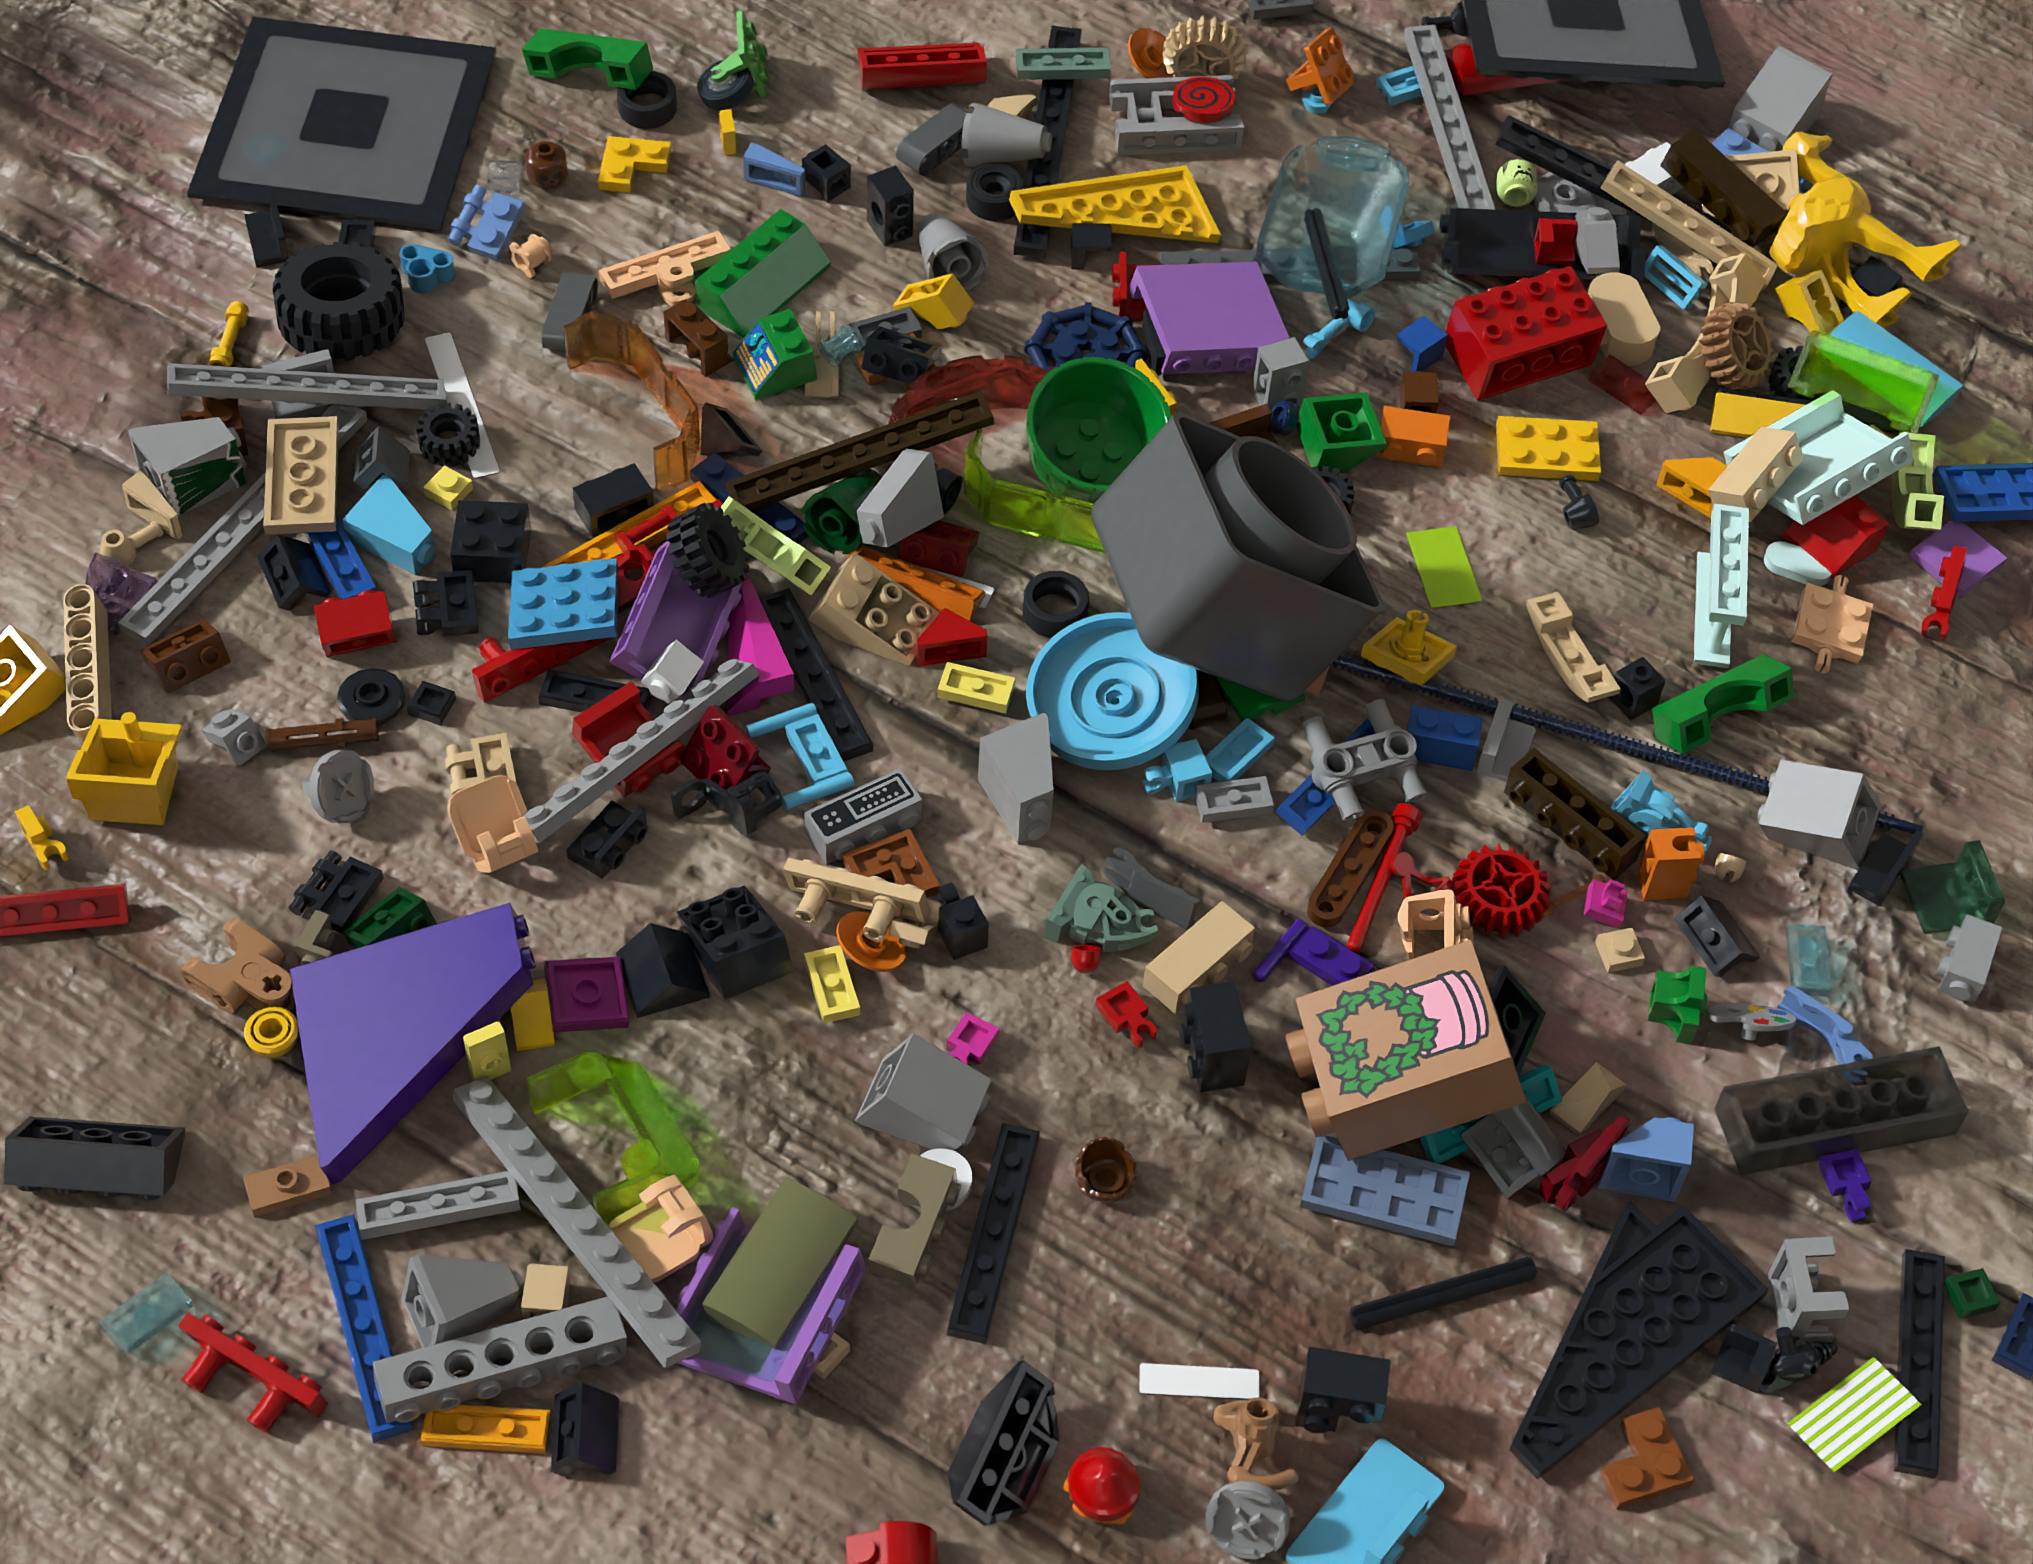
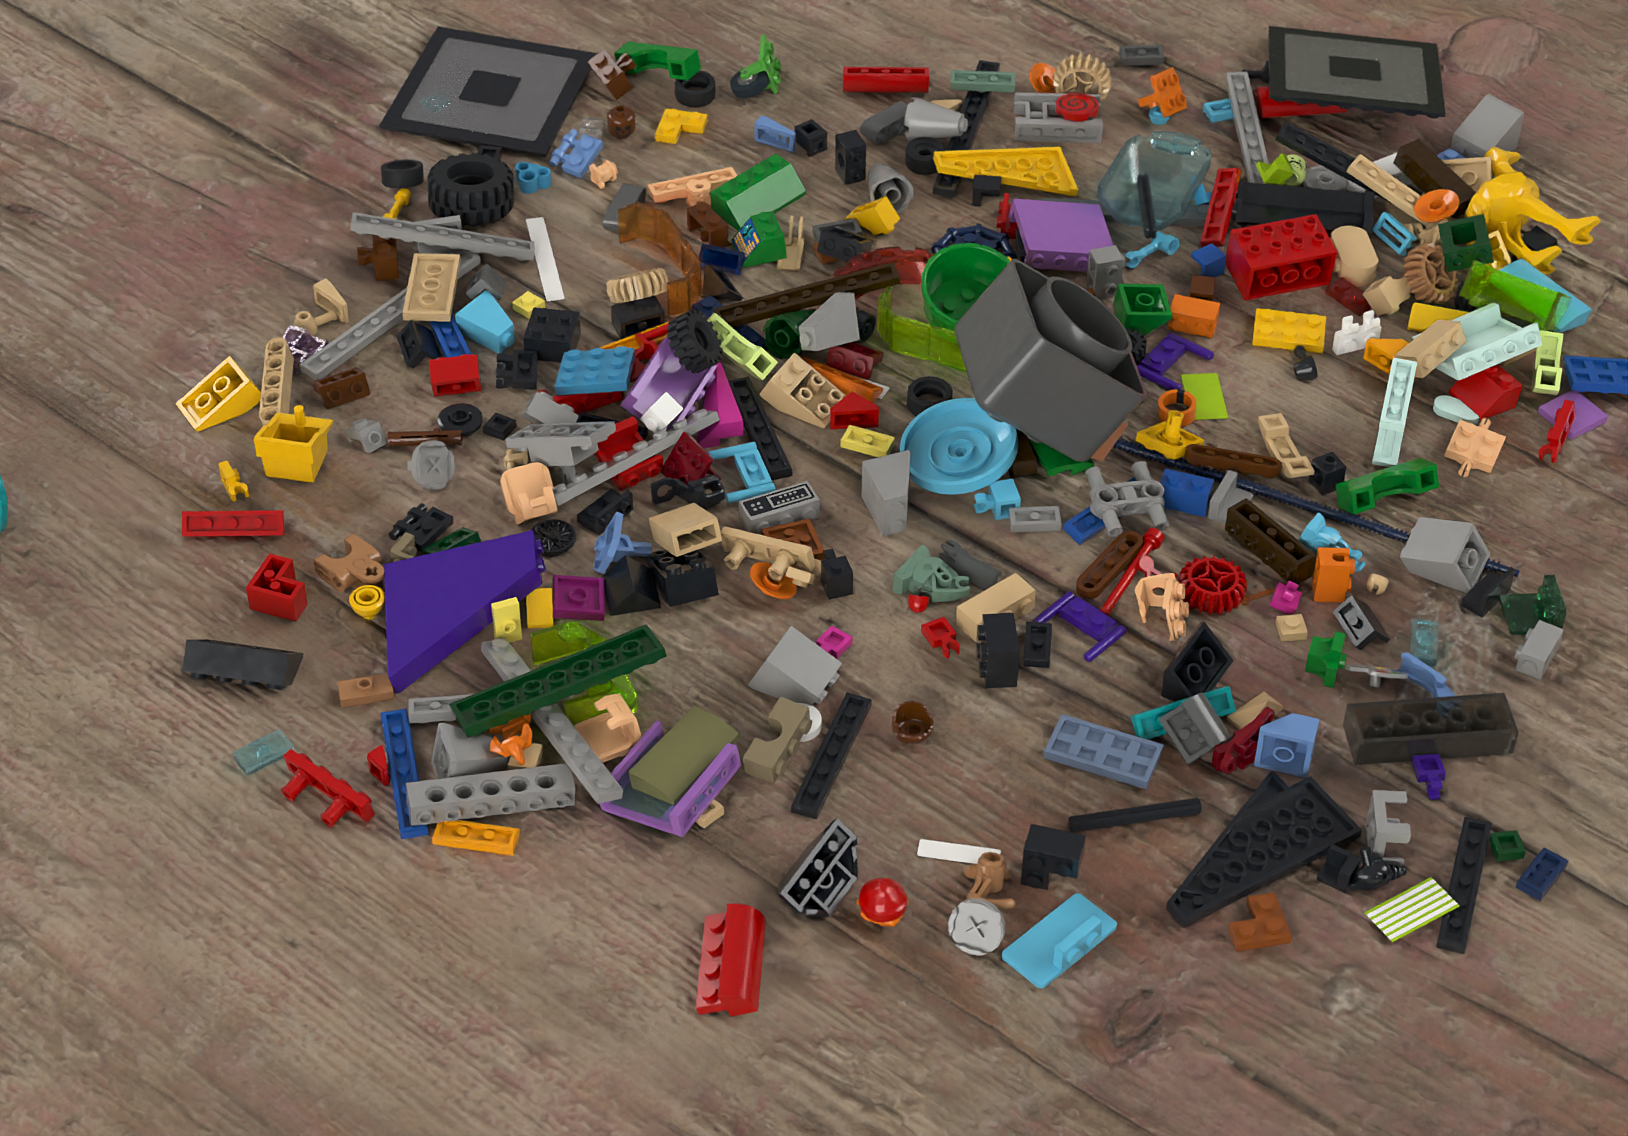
camera: 10 degrees right, 10 degrees down
light grey slope [128,417,247,516] -> none
black panel [244,192,288,268] -> none
black tyre [416,403,480,467] -> none
black panel [551,1383,619,1476] -> none
yellow tile [719,109,736,155] -> none
light yellow plate [804,945,860,1024] -> none
clear light blue bush [818,324,863,367] -> none
medium azure plate [1205,718,1275,782] -> none
dark blue tile [1270,400,1299,435] -> none
medium nougat brick [1285,939,1527,1161] -> none
red panel [1534,218,1577,266] -> none
light grey slope [1574,207,1620,274] -> none
none -> red brick [246,553,308,622]
none -> red slope [367,745,390,787]
none -> black tyre [381,159,424,188]
none -> dark green plate [449,624,667,738]
none -> orange piece [489,714,532,765]
none -> light grey brick [506,422,616,484]
none -> light grey brick [521,392,579,424]
none -> black wheel [531,519,576,555]
none -> reddish brown brick [588,49,636,100]
none -> medium blue piece [593,512,652,574]
none -> tan gear [606,268,669,304]
none -> tan brick [648,503,722,557]
none -> clear blue slope [697,243,746,275]
none -> black plate [1023,622,1052,668]
none -> dark purple plate [1137,332,1214,390]
none -> orange piece [1158,389,1196,427]
none -> reddish brown plate [1184,444,1283,479]
none -> red plate [1200,168,1241,247]
none -> lime panel [1256,153,1294,185]
none -> white plate [1332,310,1382,355]
none -> orange dish [1414,189,1459,222]
none -> dark green panel [1438,214,1494,272]

